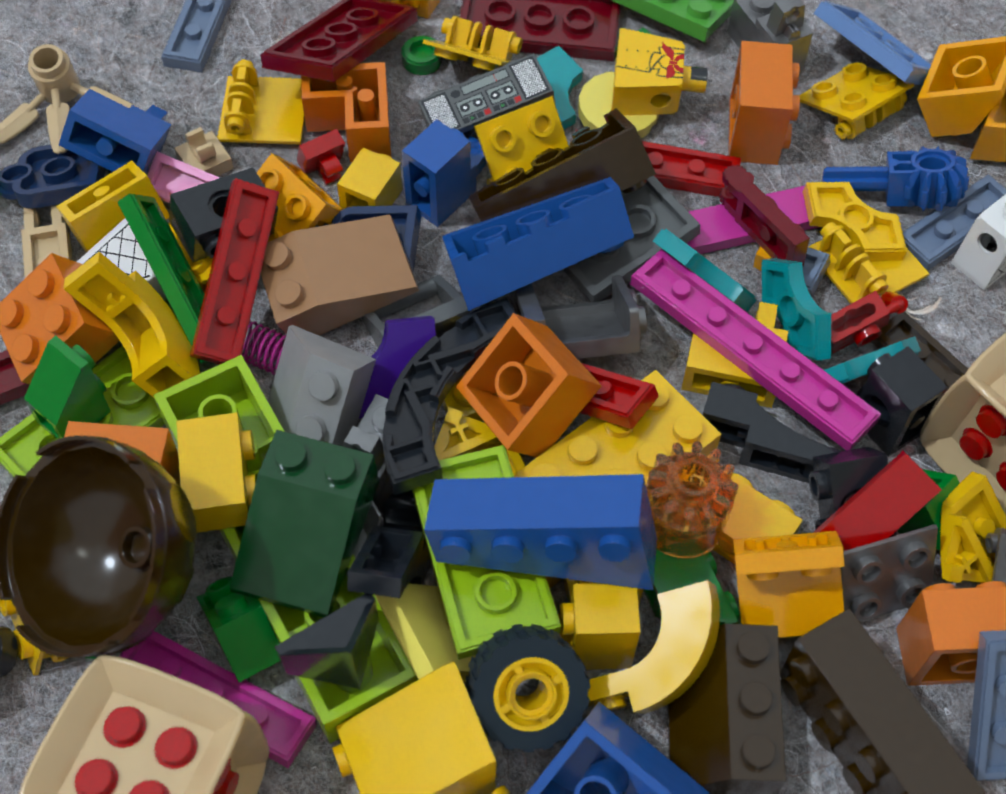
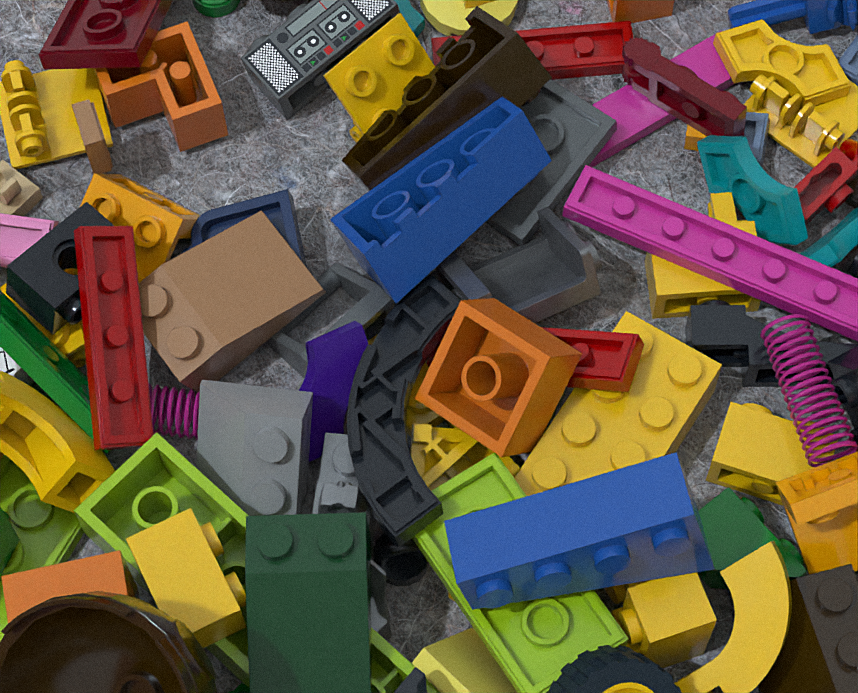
camera: 15 degrees left, 5 degrees up
red tile [297,129,345,185] -> none
yellow brick [337,148,403,209] -> none
black slope [347,523,431,598] -> none
blue hinge [402,119,487,227] -> none
clear orange gear [646,441,738,558] -> none
teal tile [653,229,757,312] -> none
none -> medium nougat tile [72,99,113,174]
none -> dark pink piece [760,314,858,467]

